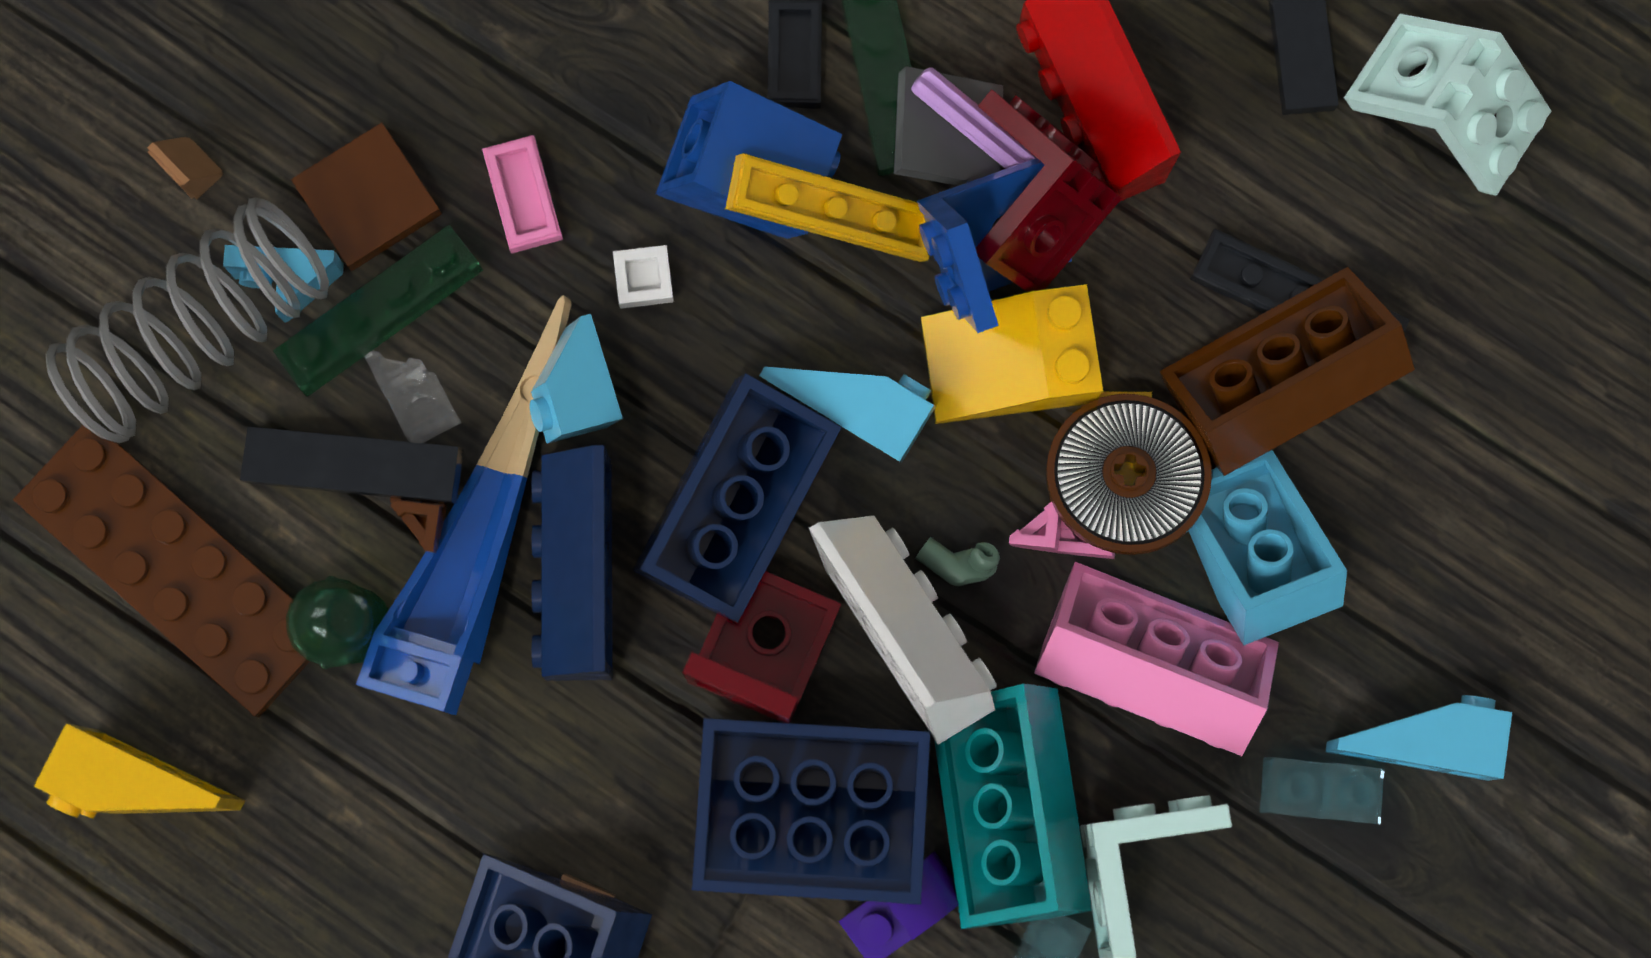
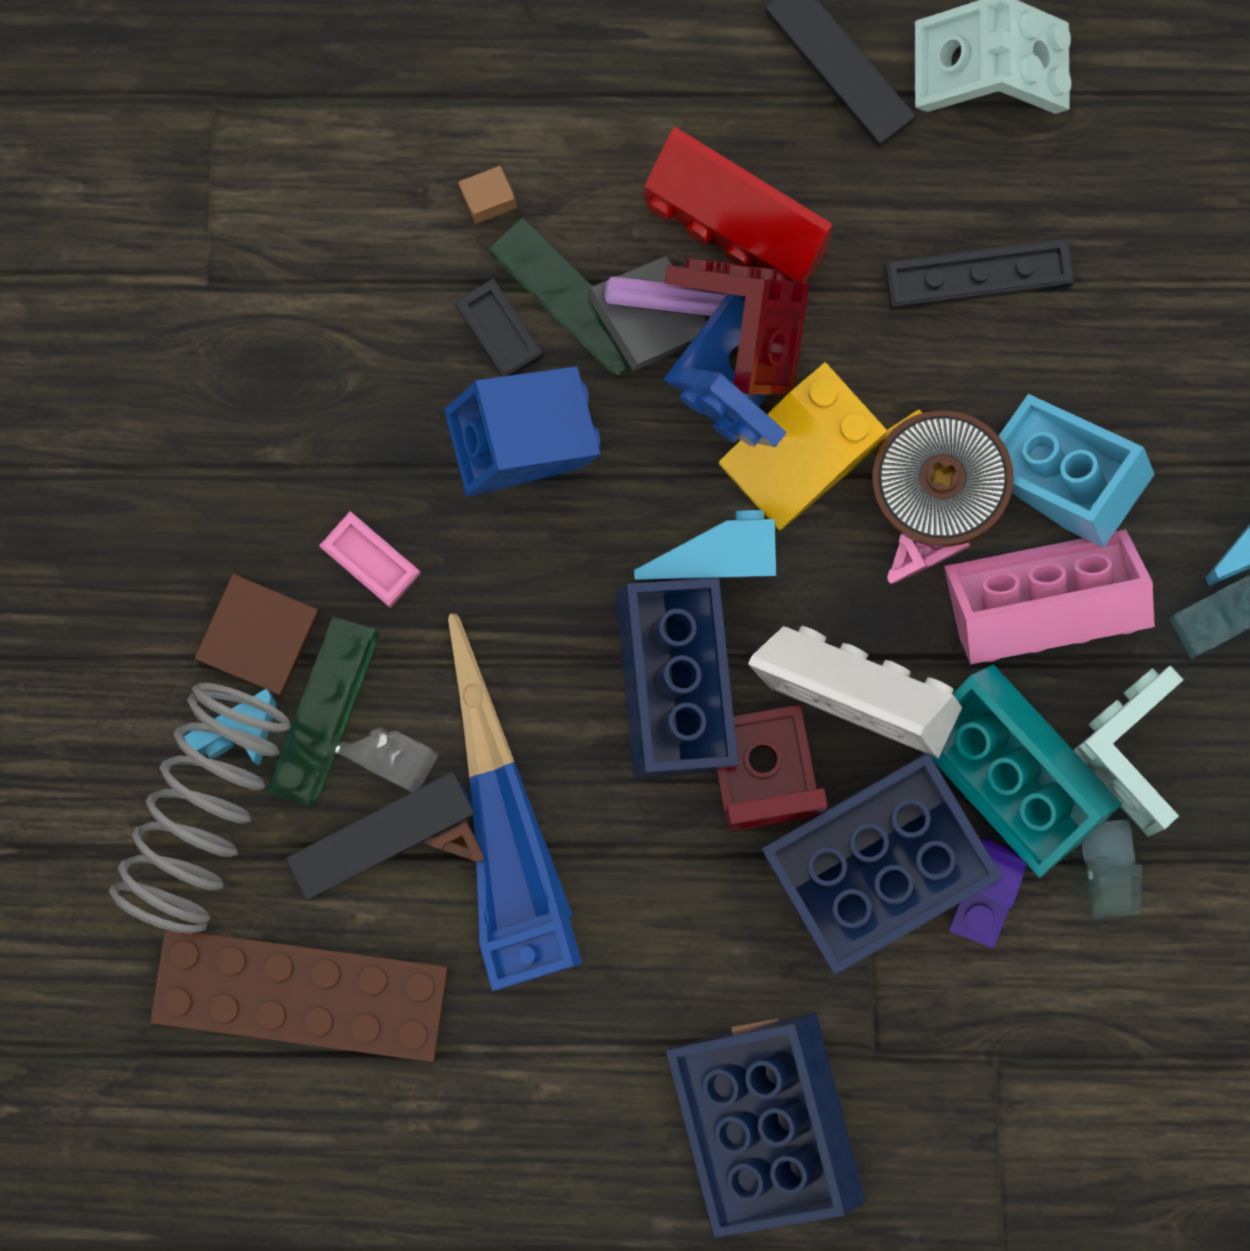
camera: 25 degrees left, 0 degrees up
yellow slope [34,723,246,819] -> none
medium nougat slope [147,137,223,200] -> none
clear green hat [286,576,388,669] -> none
medium azure slope [530,314,623,444] -> none
dark blue slope [531,445,613,681] -> none
white plate [613,245,674,309] -> none
yellow tile [725,153,929,262] -> none
sand green arm [915,537,1000,587] -> none
reddish brown slope [1160,267,1415,476] -> none

